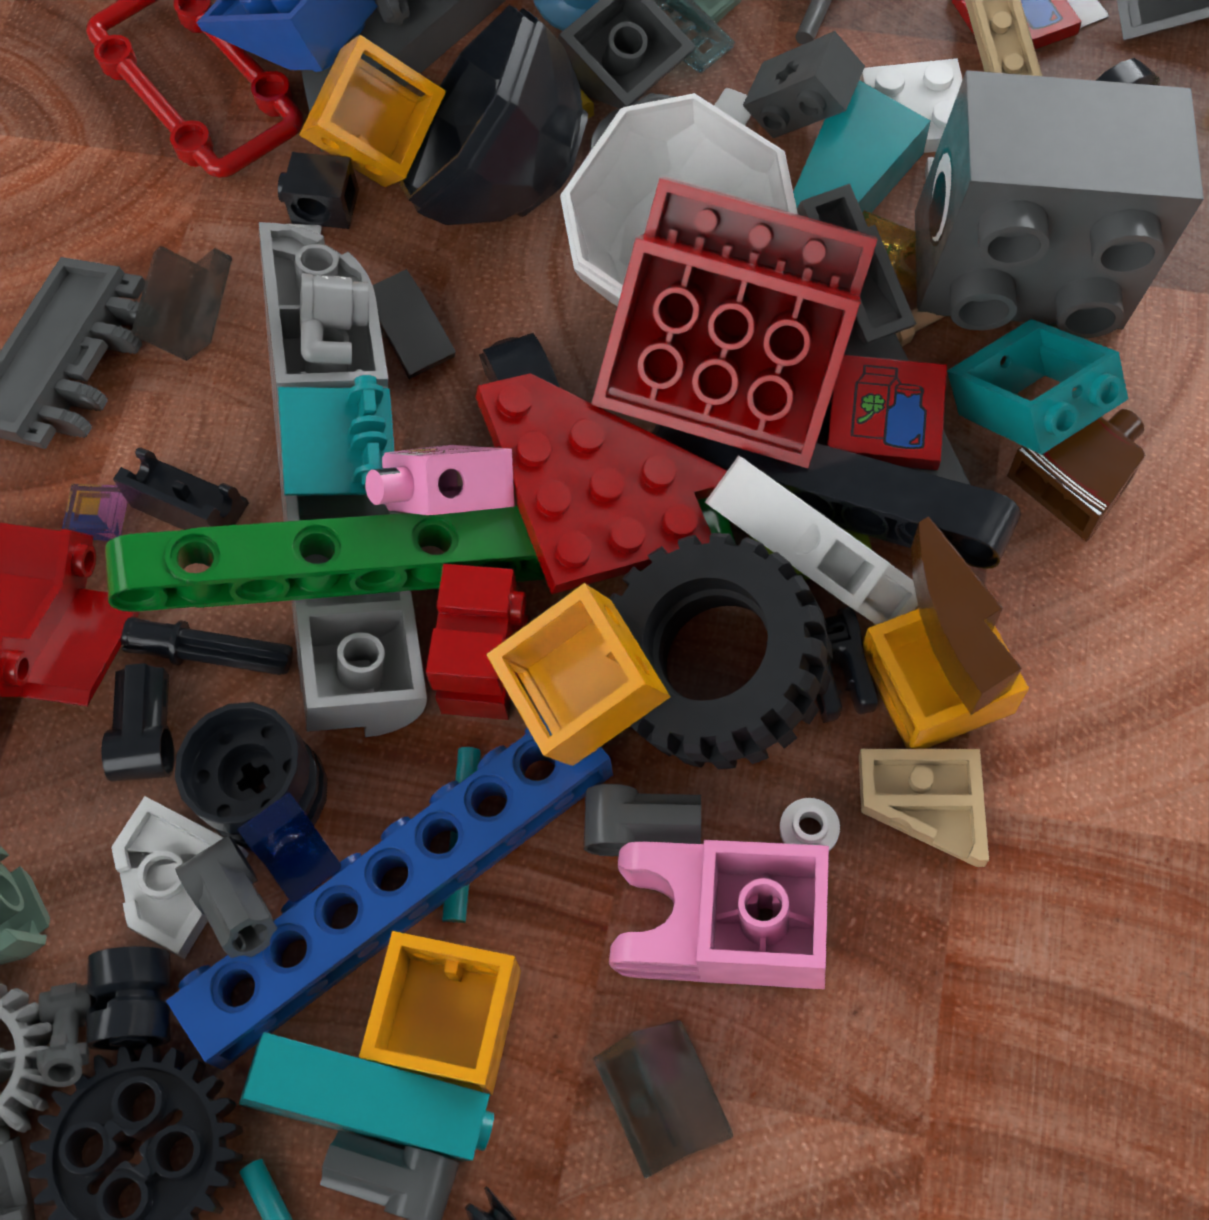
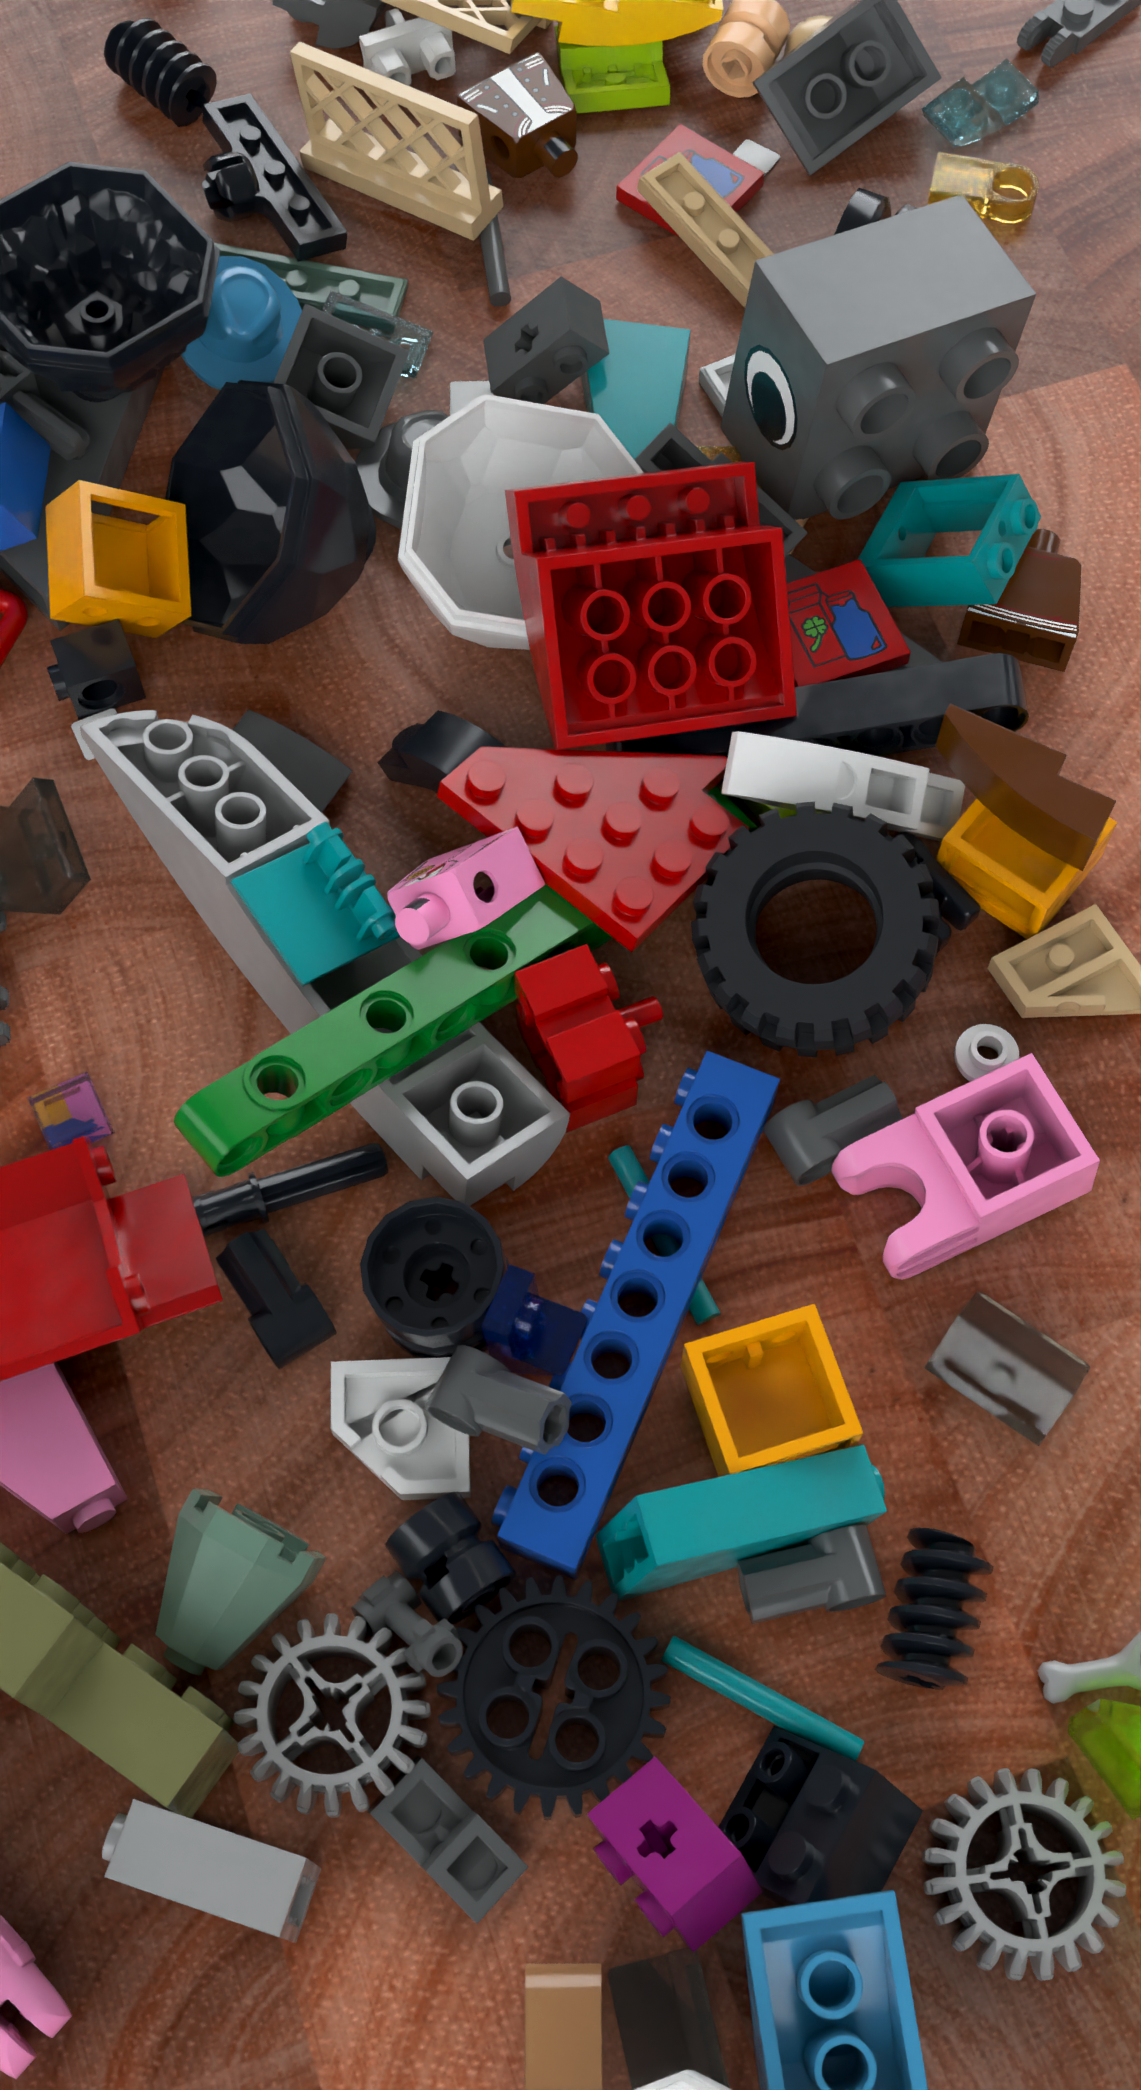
camera: 35 degrees left, 0 degrees up
black hinge [113,447,249,530] -> none
light grey piece [300,273,369,365] -> none
light orange piece [486,583,671,766] -> none
white plate [860,58,963,153] -> none

